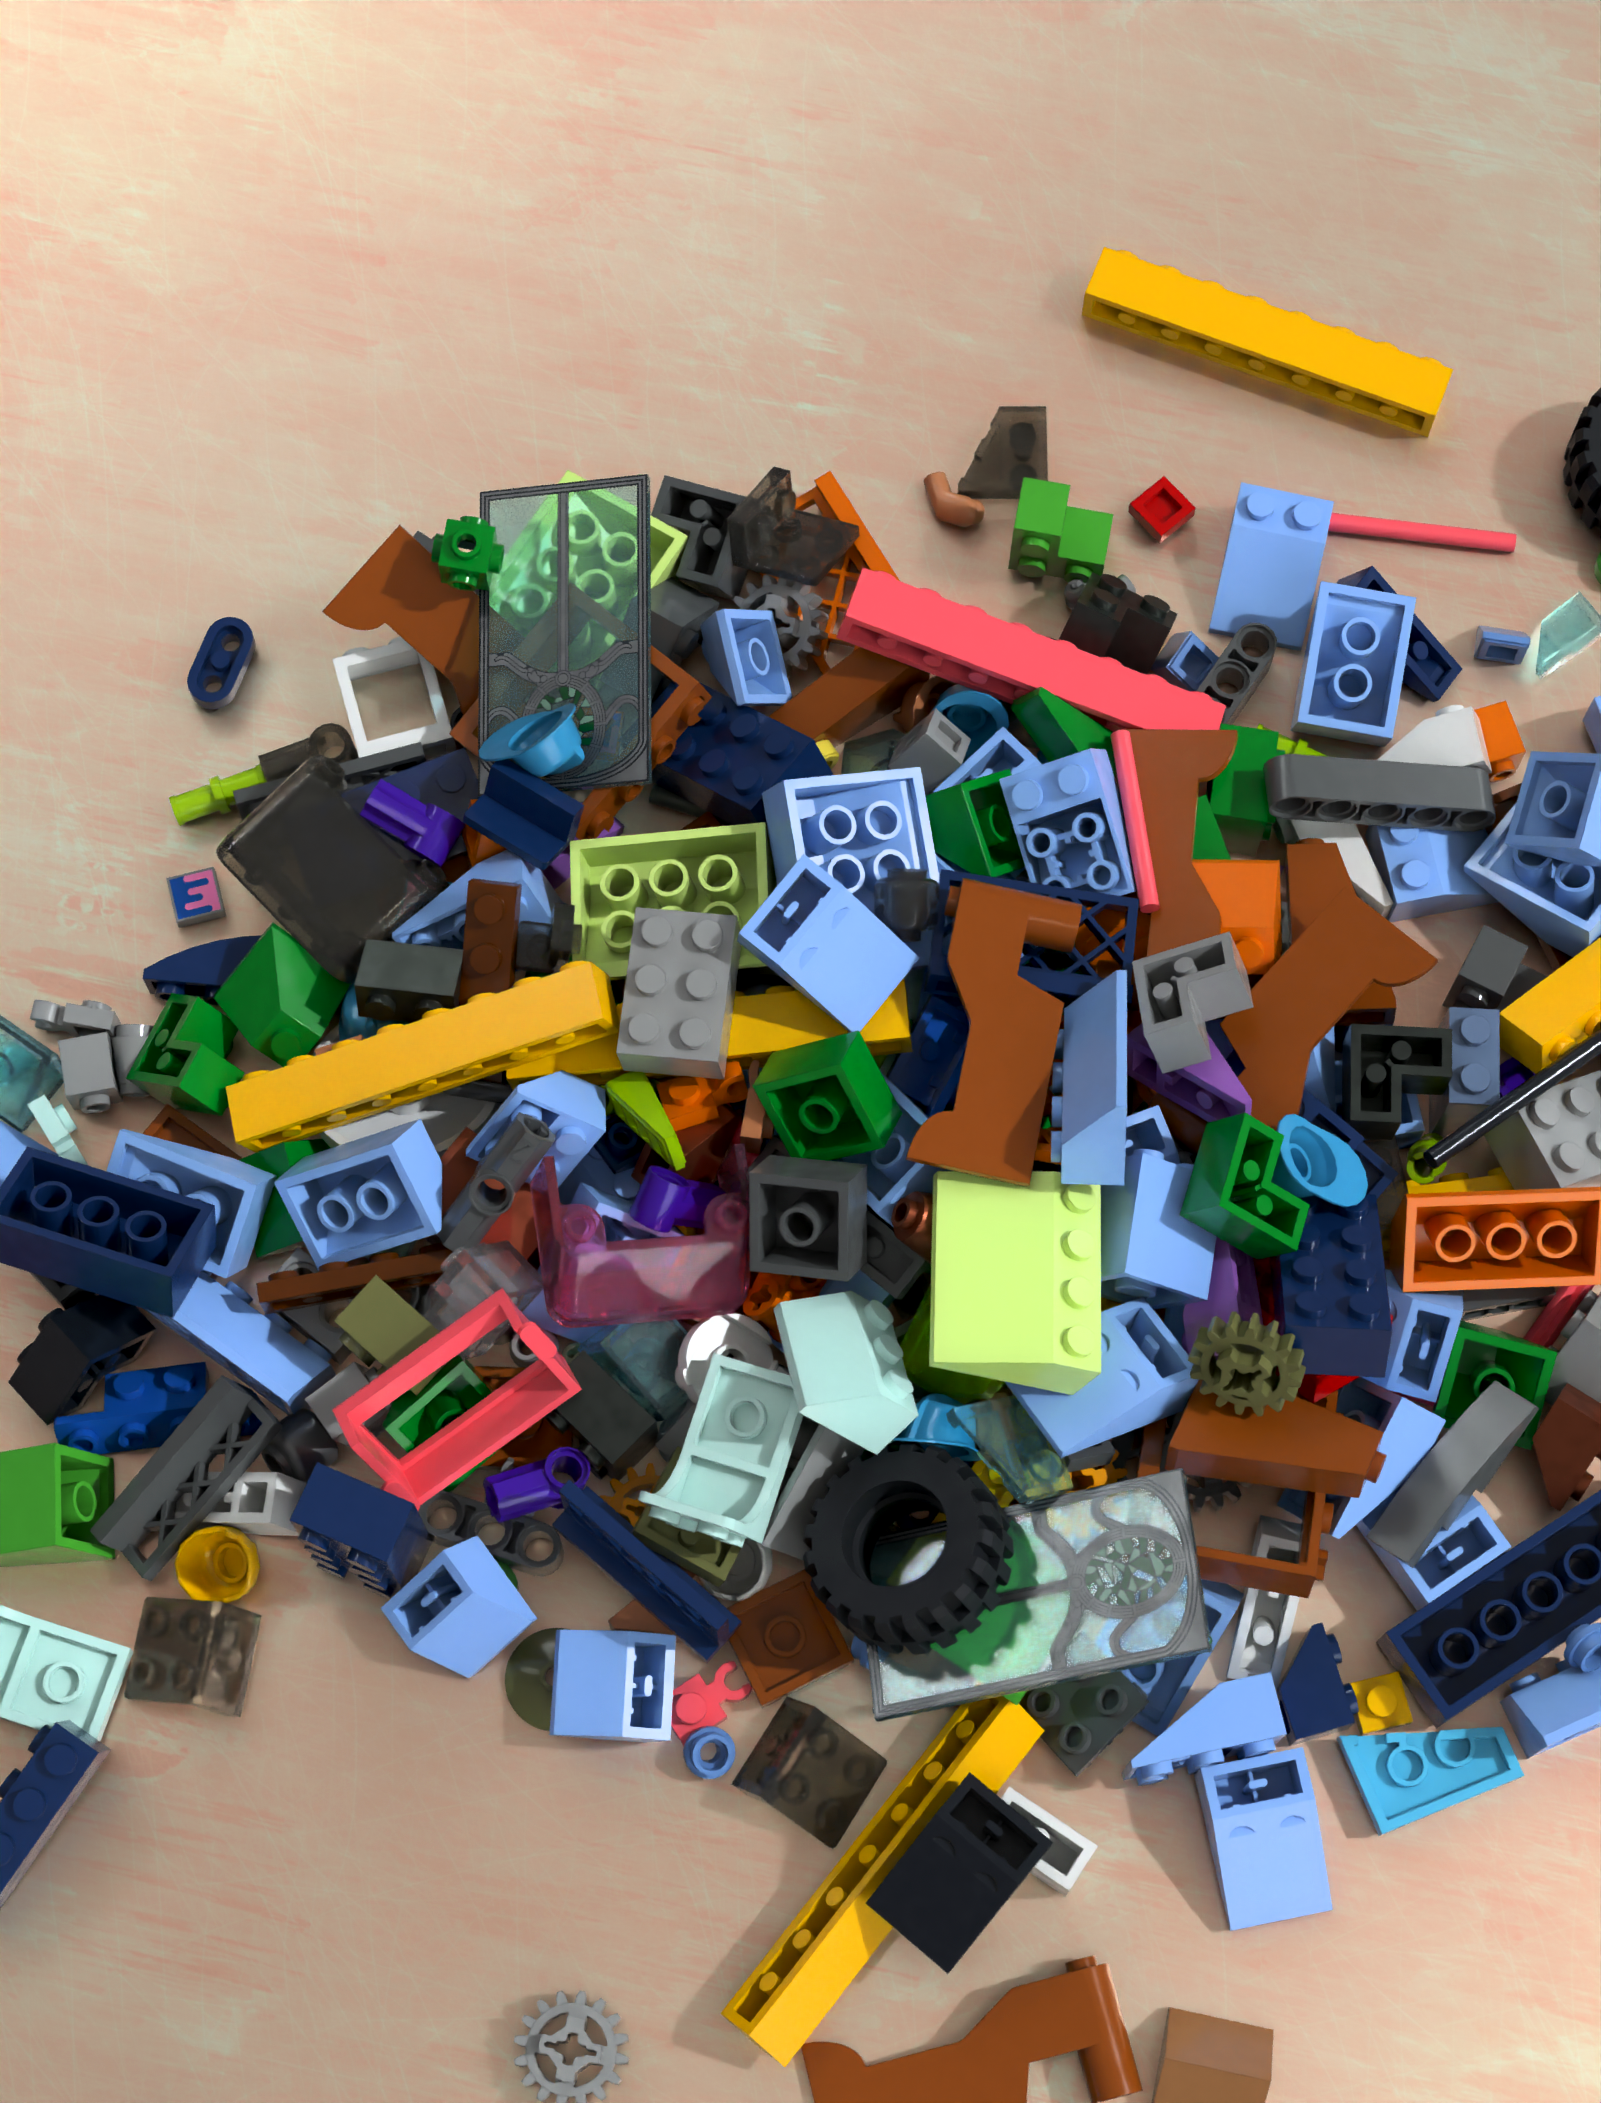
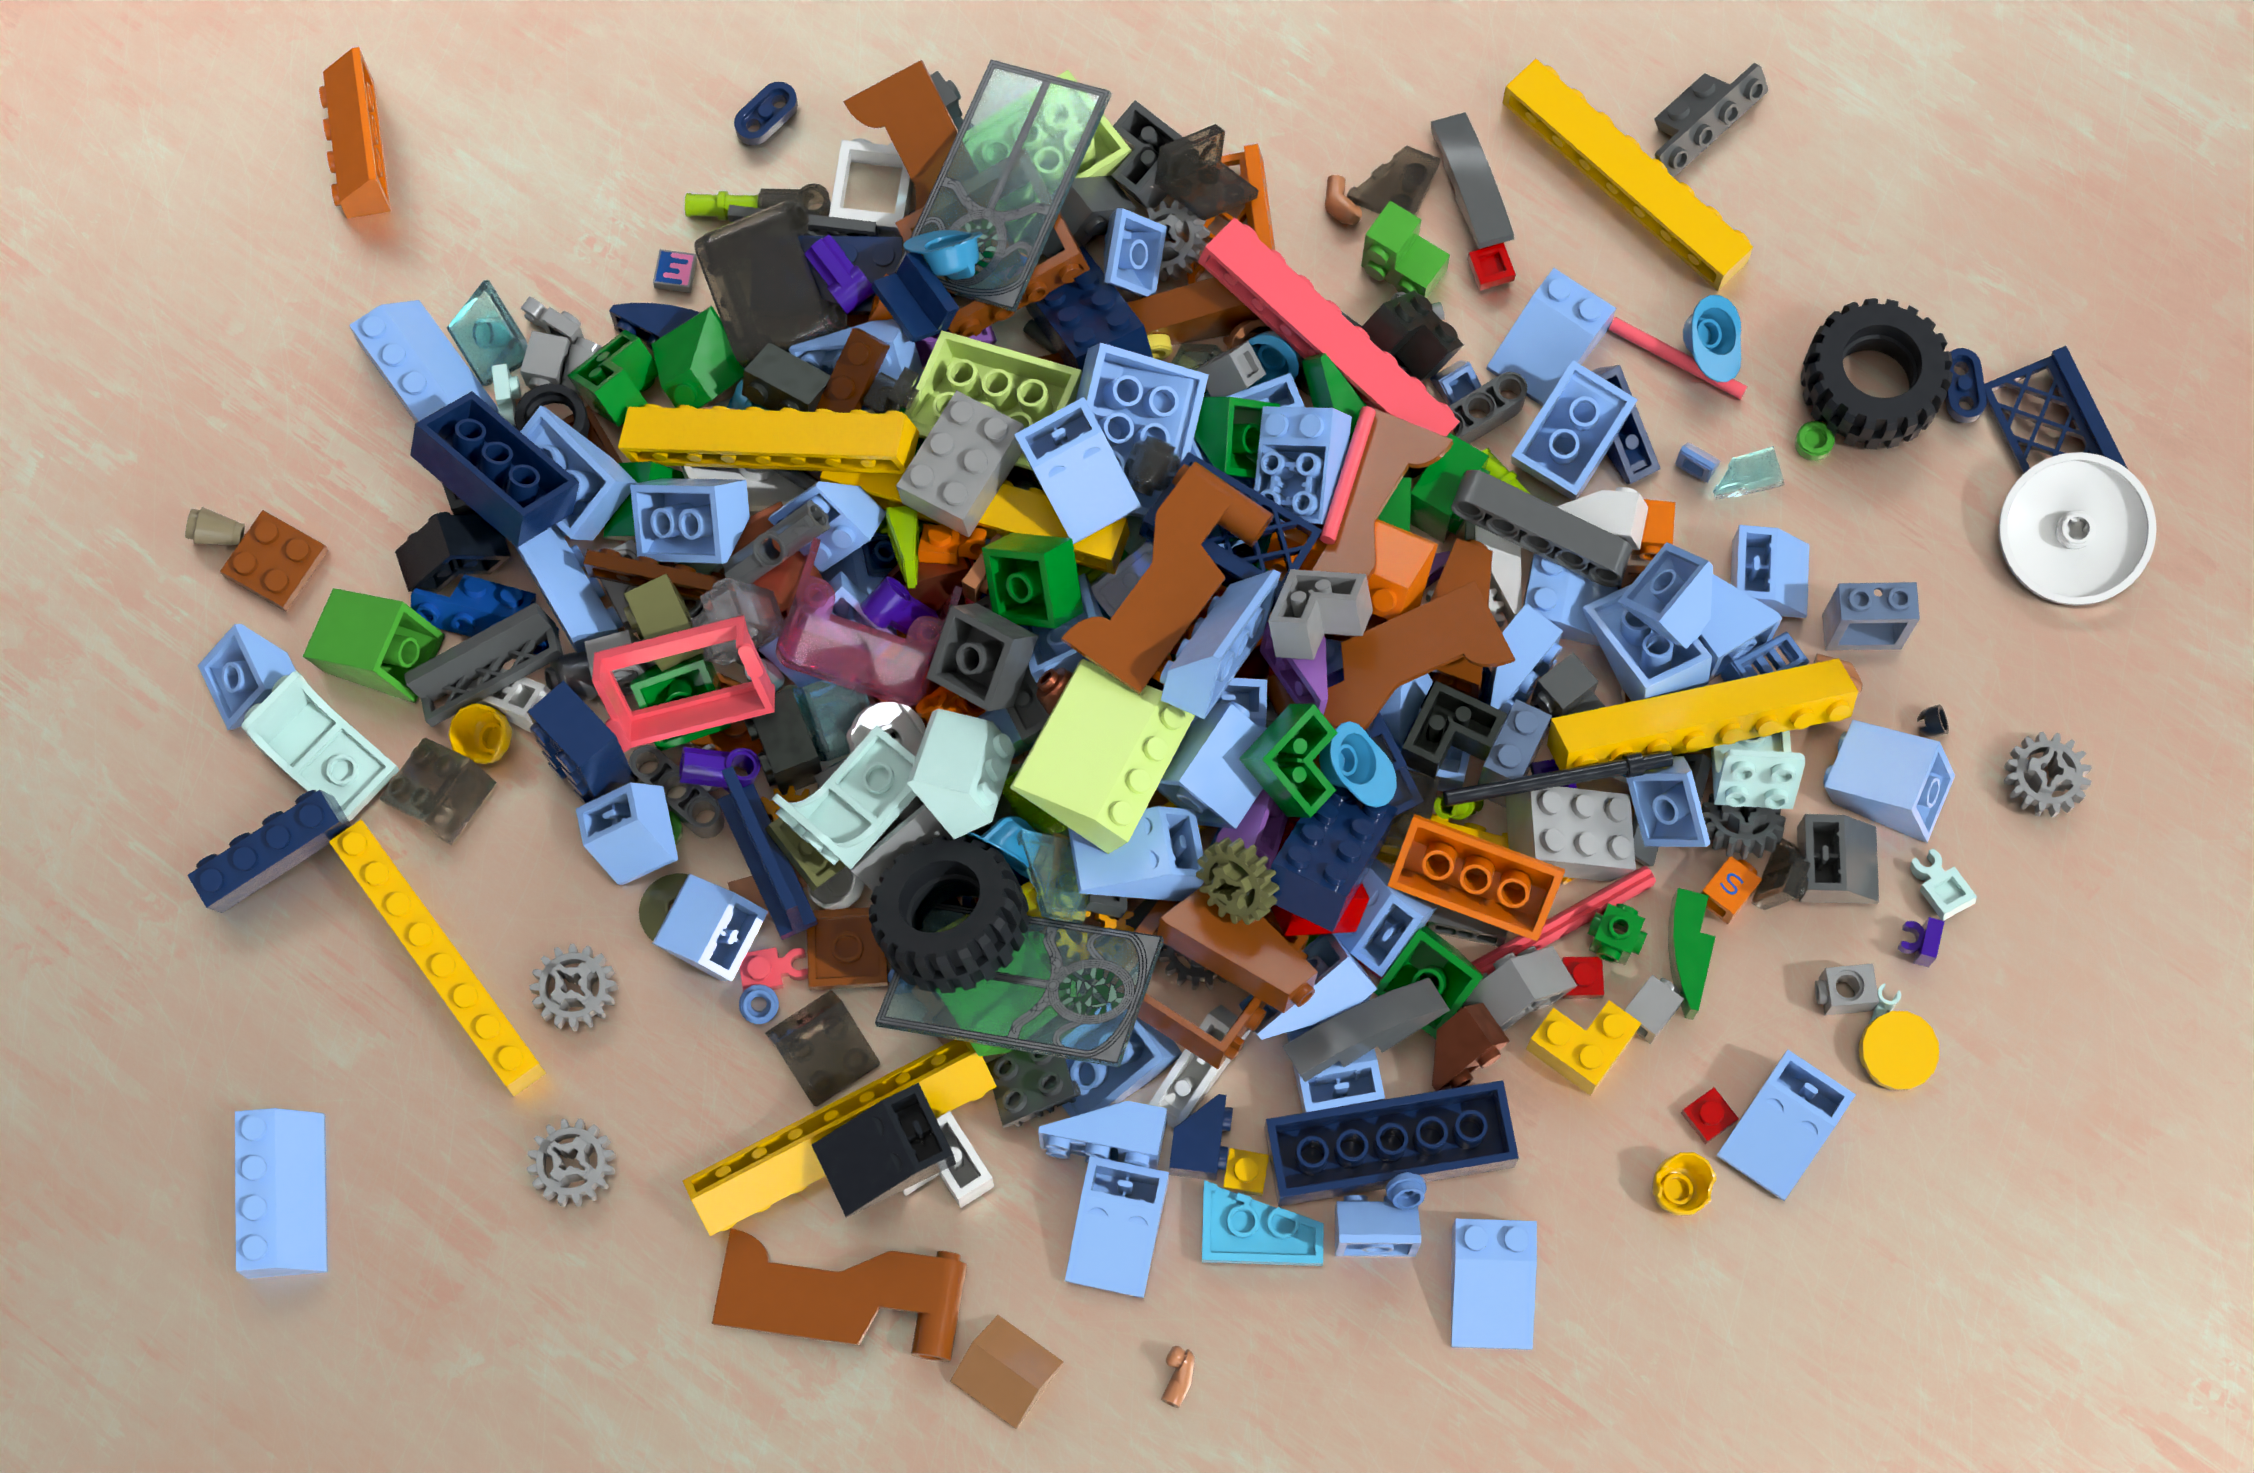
camera: 25 degrees right, 0 degrees up
green brick [431,516,504,591] -> none
none -> yellow brick [329,819,546,1097]
none -> black tyre [514,383,590,438]
none -> light grey gear [530,944,618,1031]
none -> nougat arm [1161,1346,1195,1408]
none -> dark grey slope [1431,112,1514,249]
none -> light blue slope [1486,604,1563,719]
none -> dark grey bracket [1654,63,1768,177]
none -> dark azure piece [1683,295,1741,382]

